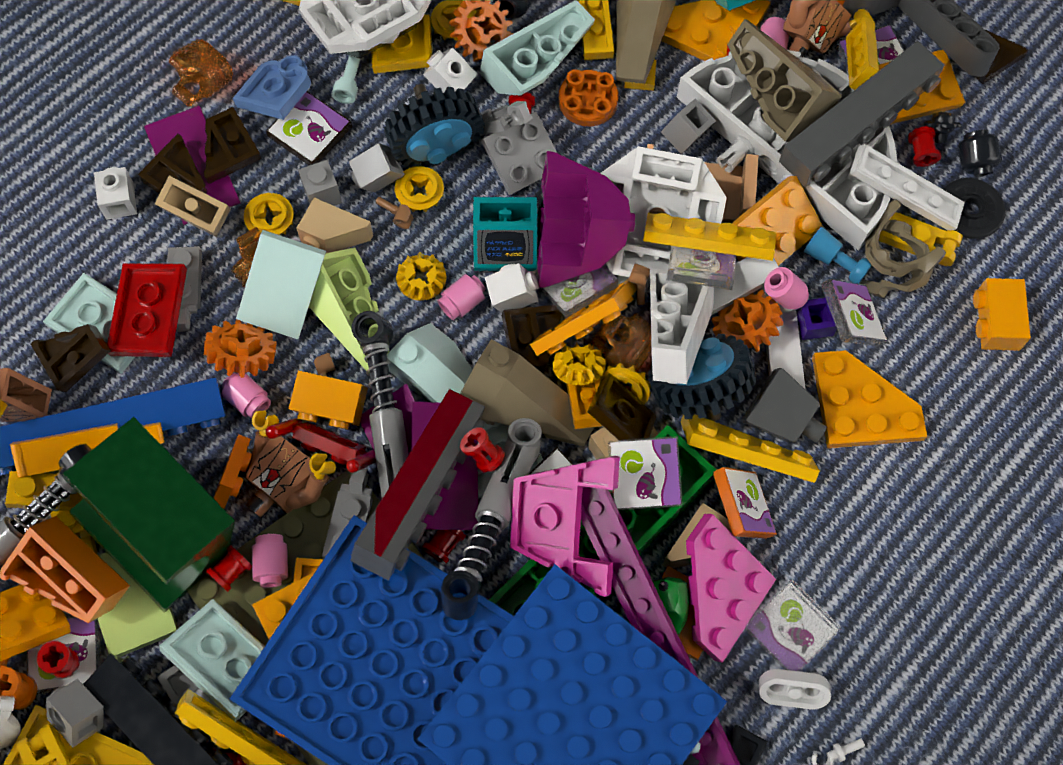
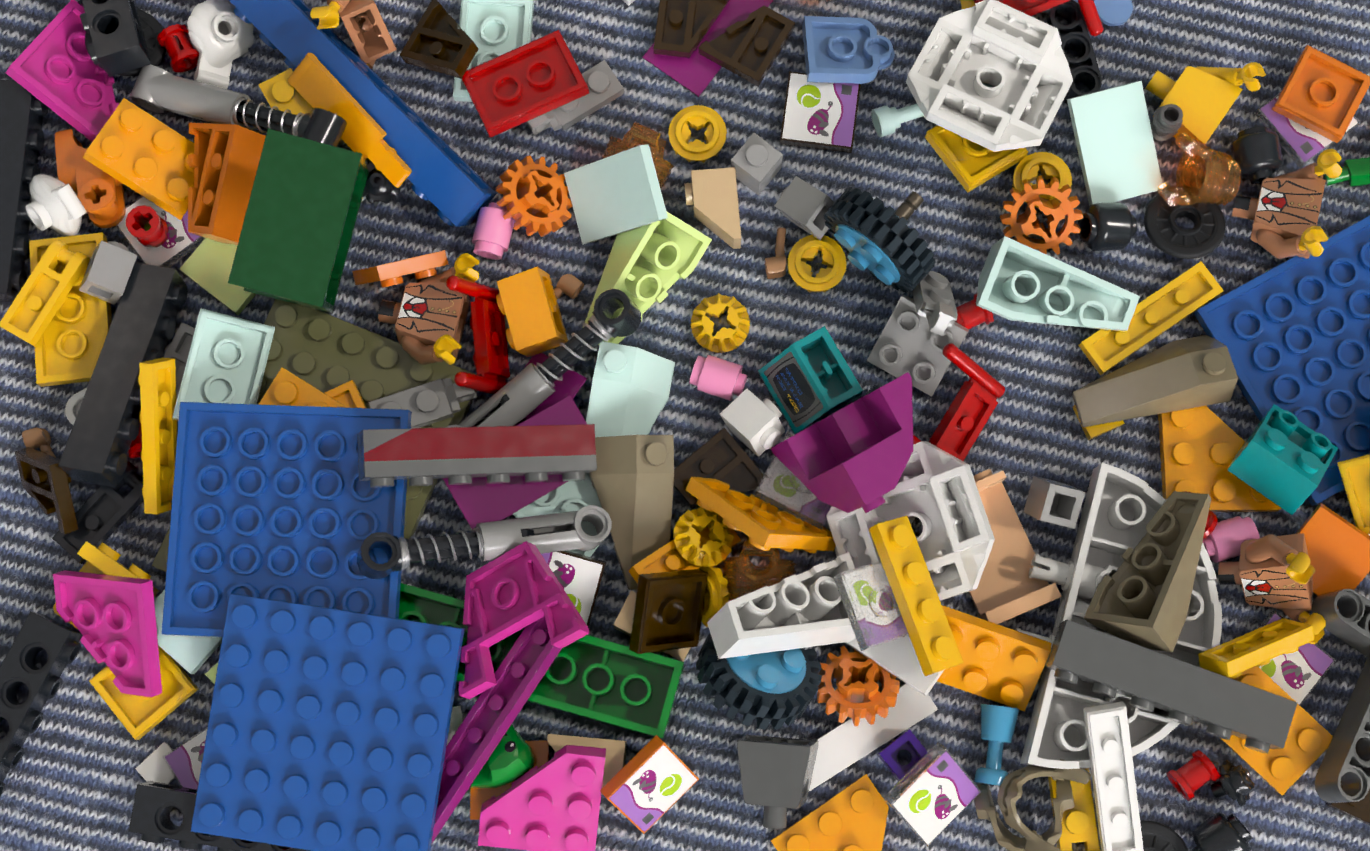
camera: 65 degrees right, 10 degrees up
tan slope [155,176,231,237] -> none
red bush [206,545,252,592] -> none
bright pink brick [252,534,288,588] -> none
red bush [422,530,466,565] -> none
white brick [423,47,477,93] -> none
red bush [460,427,505,473] -> none
orange tile [558,69,618,127] -> none
tile [608,436,683,510] -> none
medium nougat hand [628,263,650,305] -> none
yellow wing [680,414,820,483] -> none
bright pink brick [764,267,809,309] -> none
none -> red plate [913,343,1005,461]

